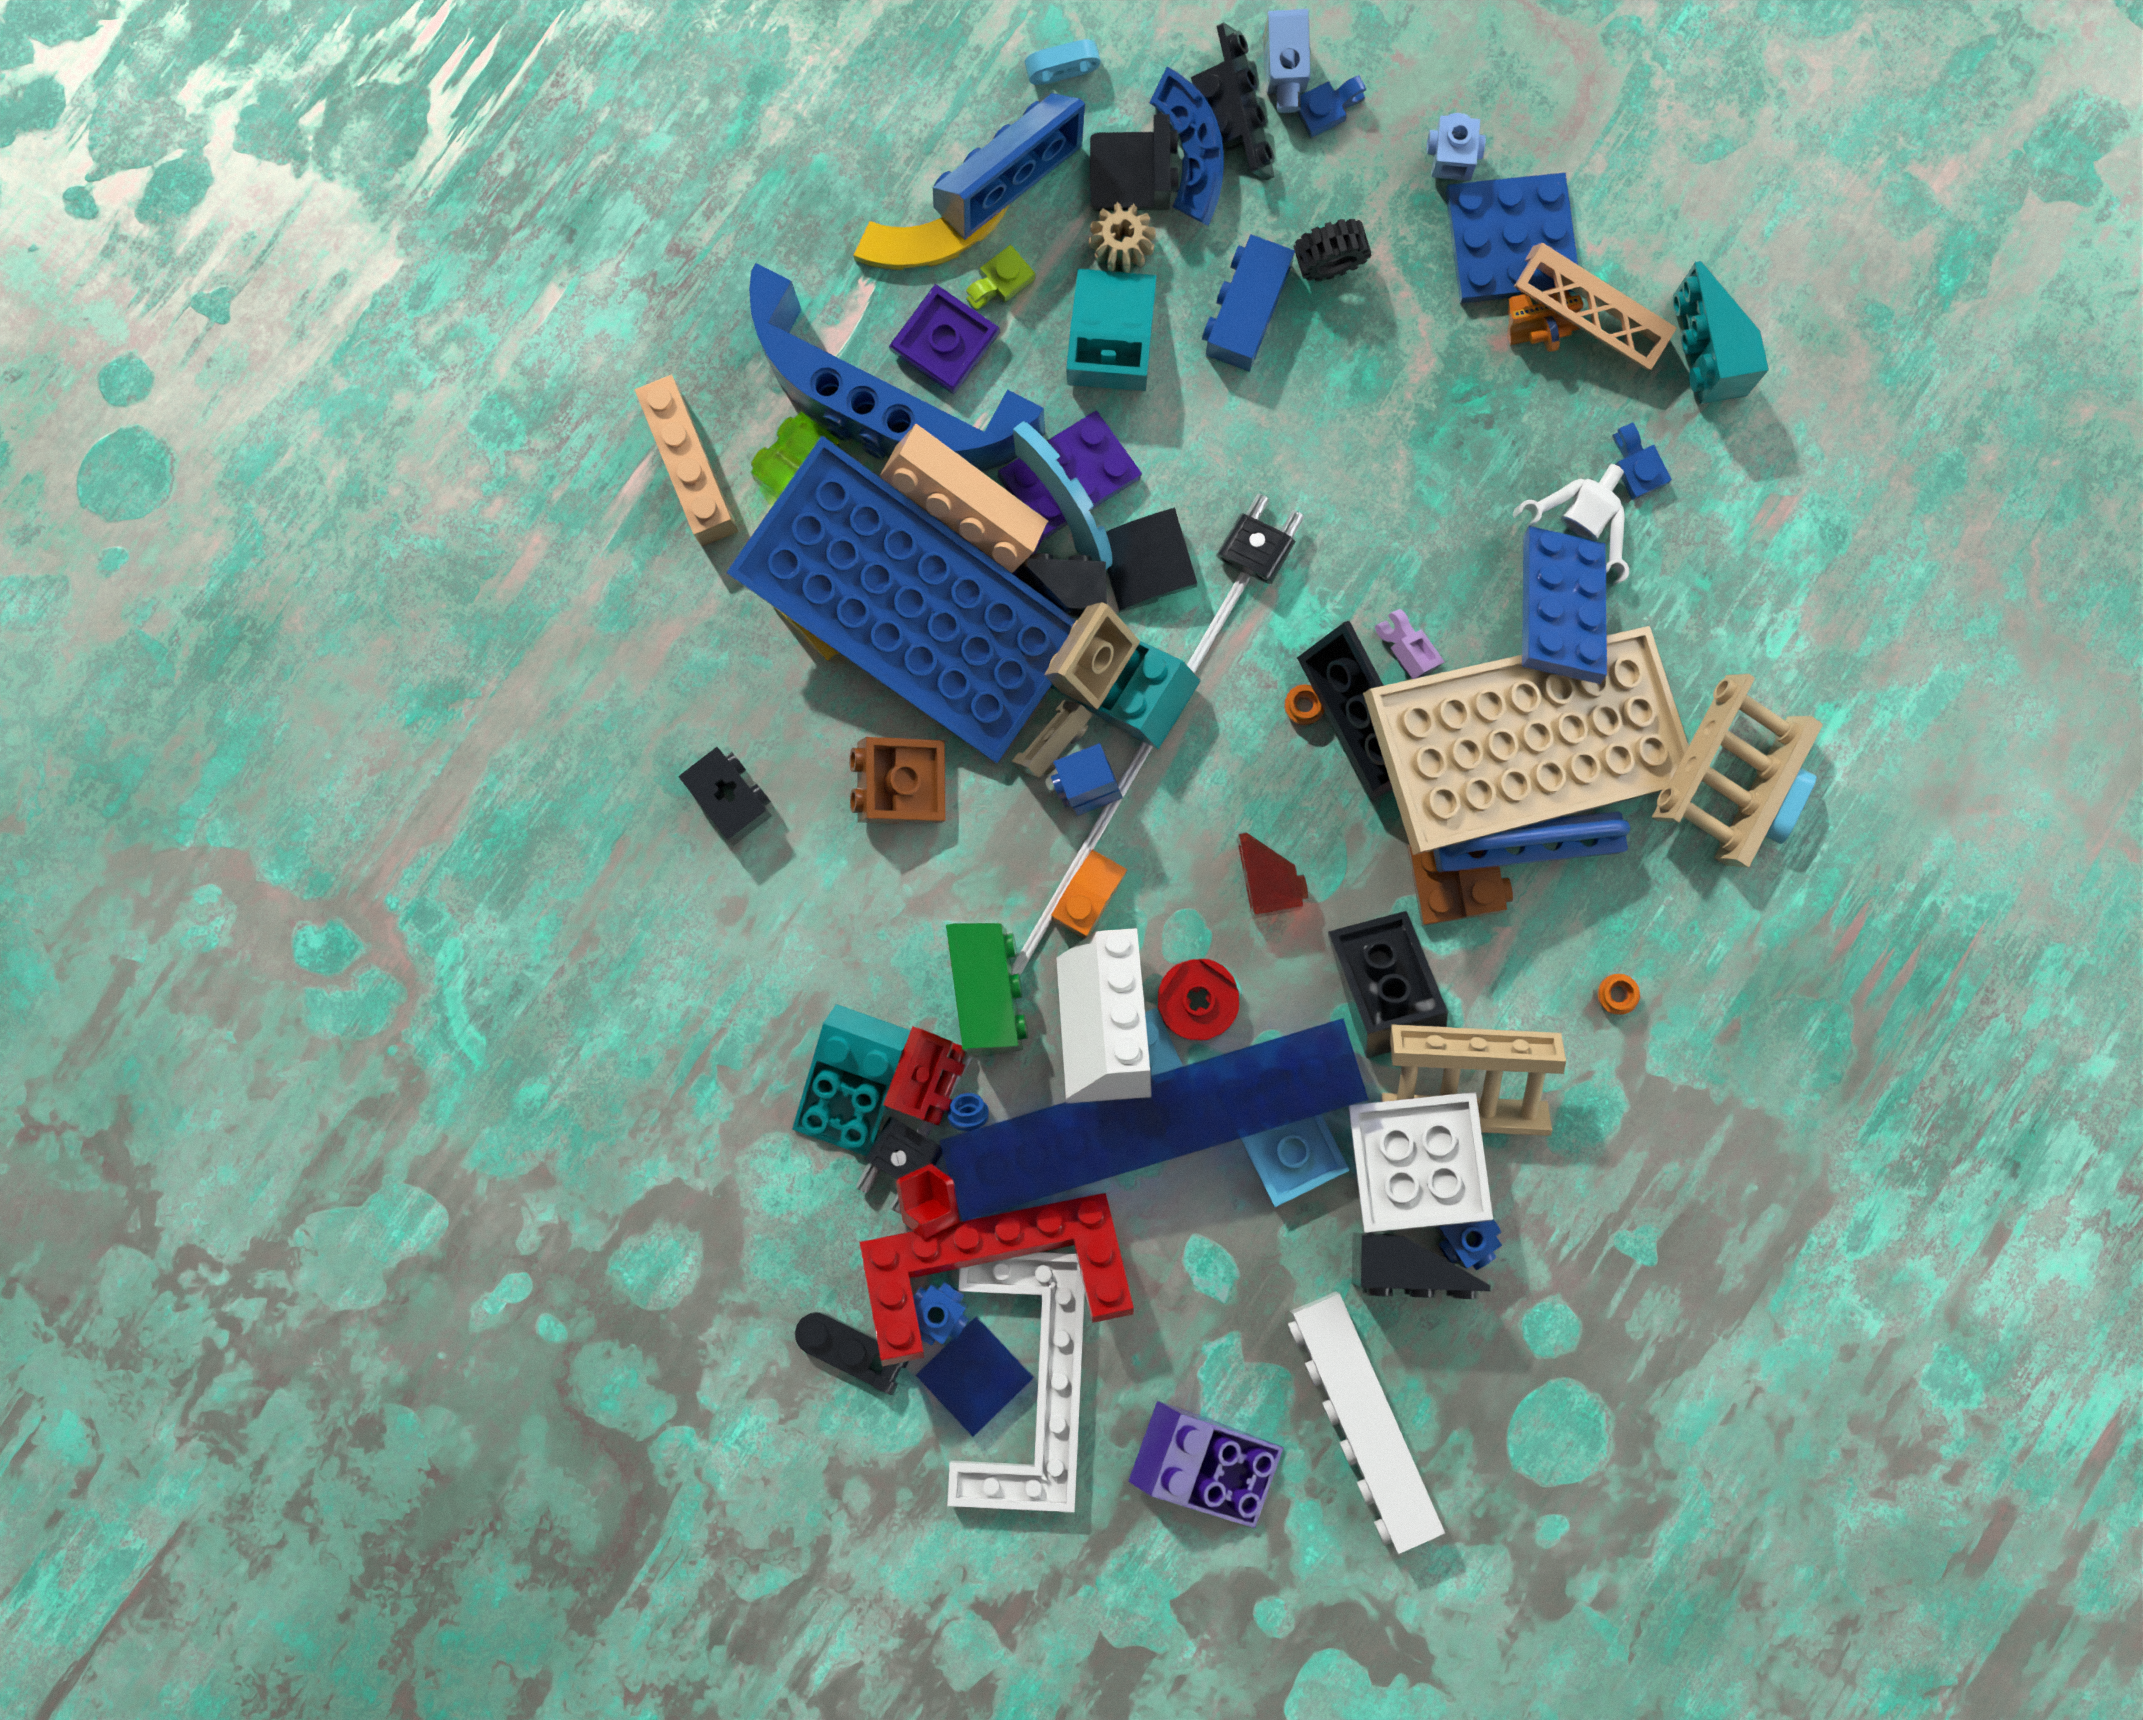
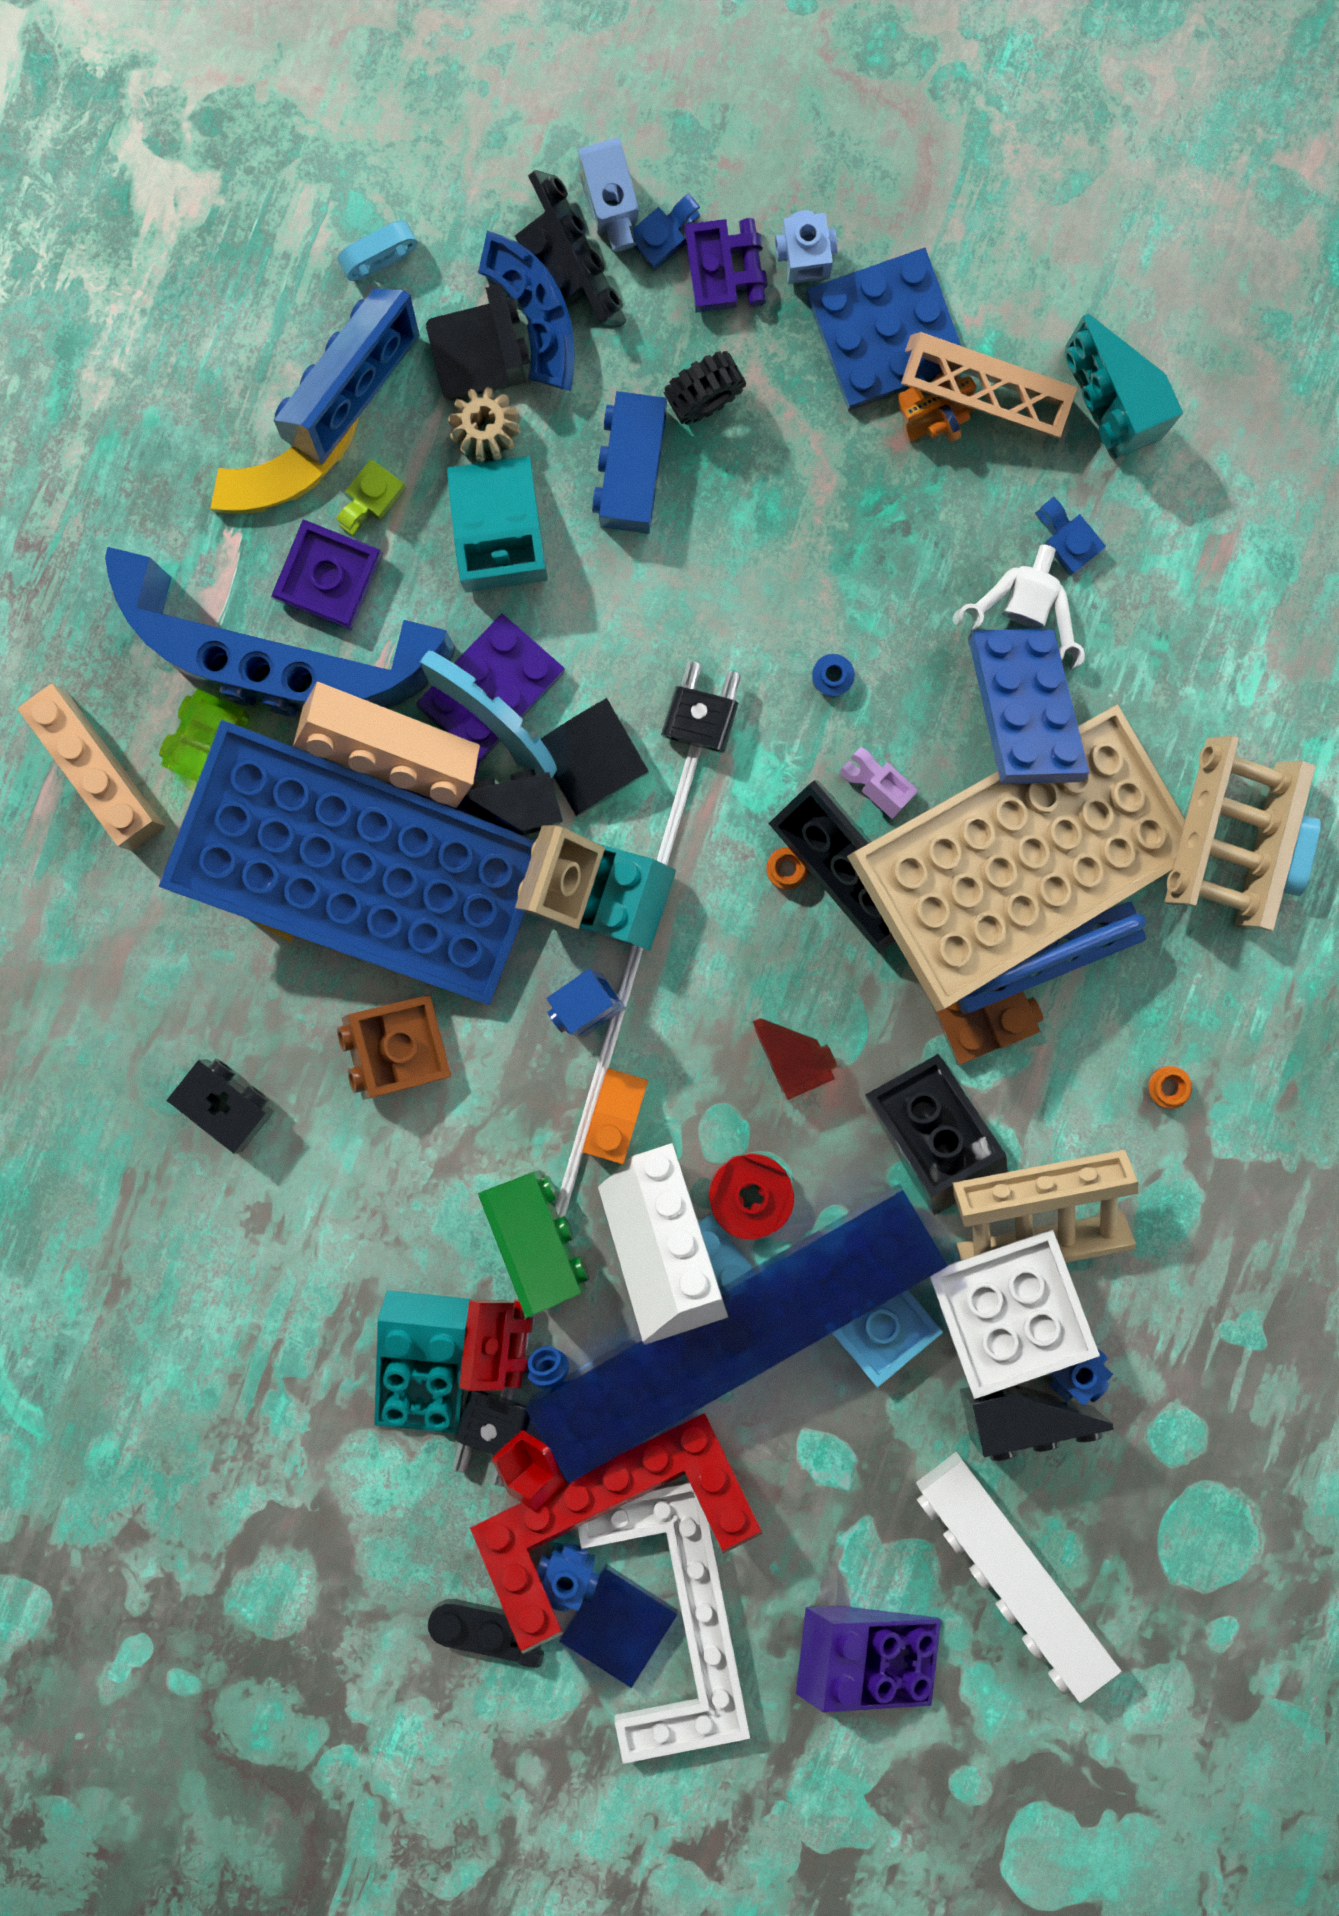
camera: 20 degrees left, 5 degrees up
dark tan plate [1011,700,1093,778] -> none
none -> dark purple plate [685,218,768,313]
none -> blue plate [812,654,855,697]

